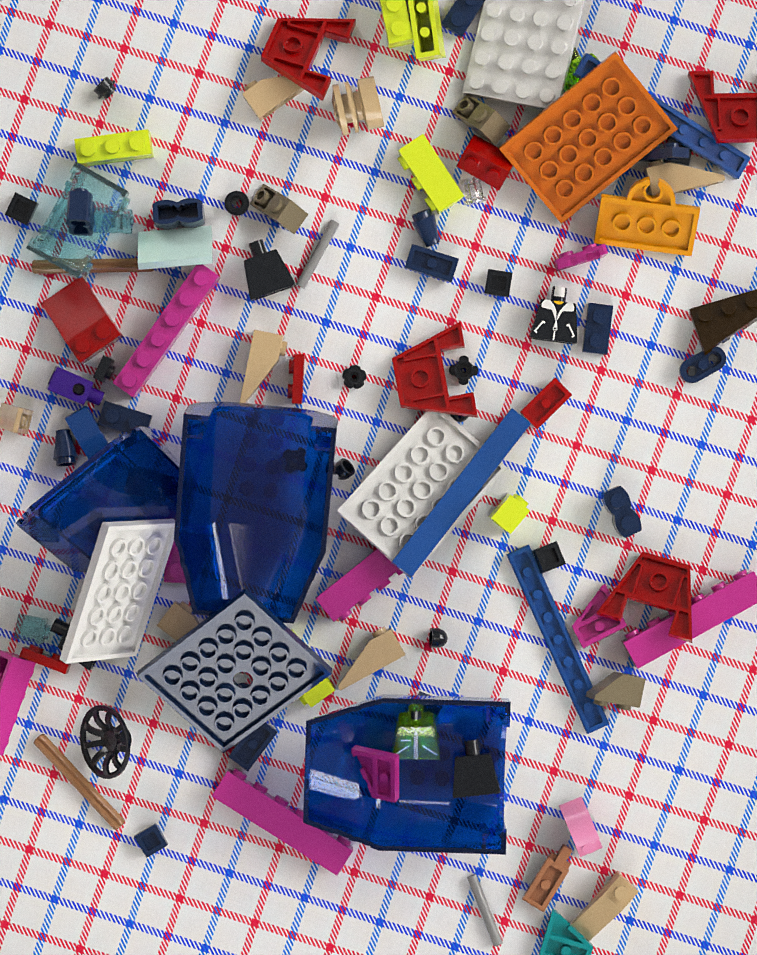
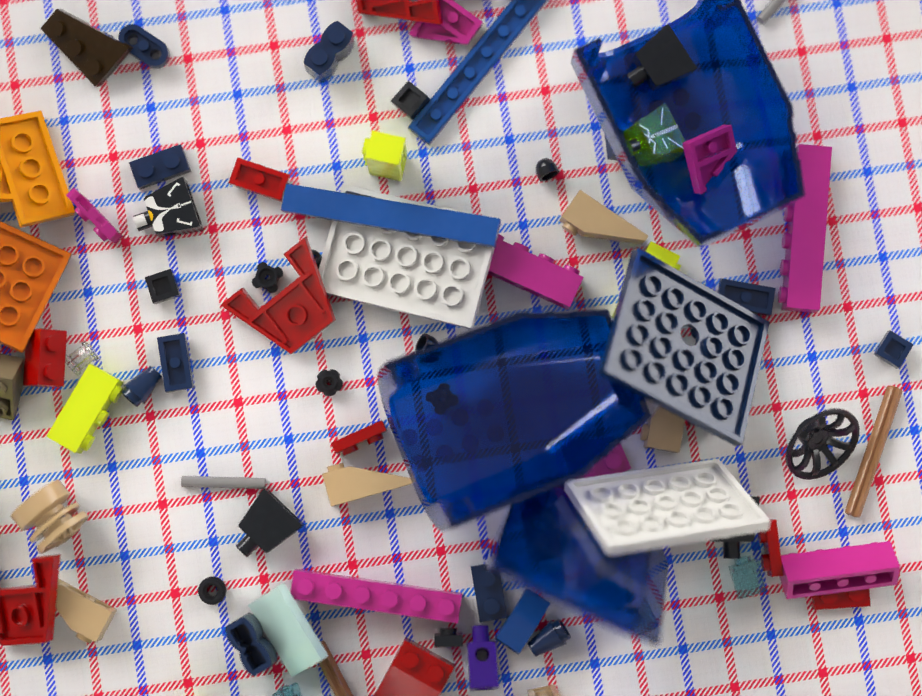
camera: 125 degrees left, 5 degrees down
dark tan slope [249,184,308,234] -> none

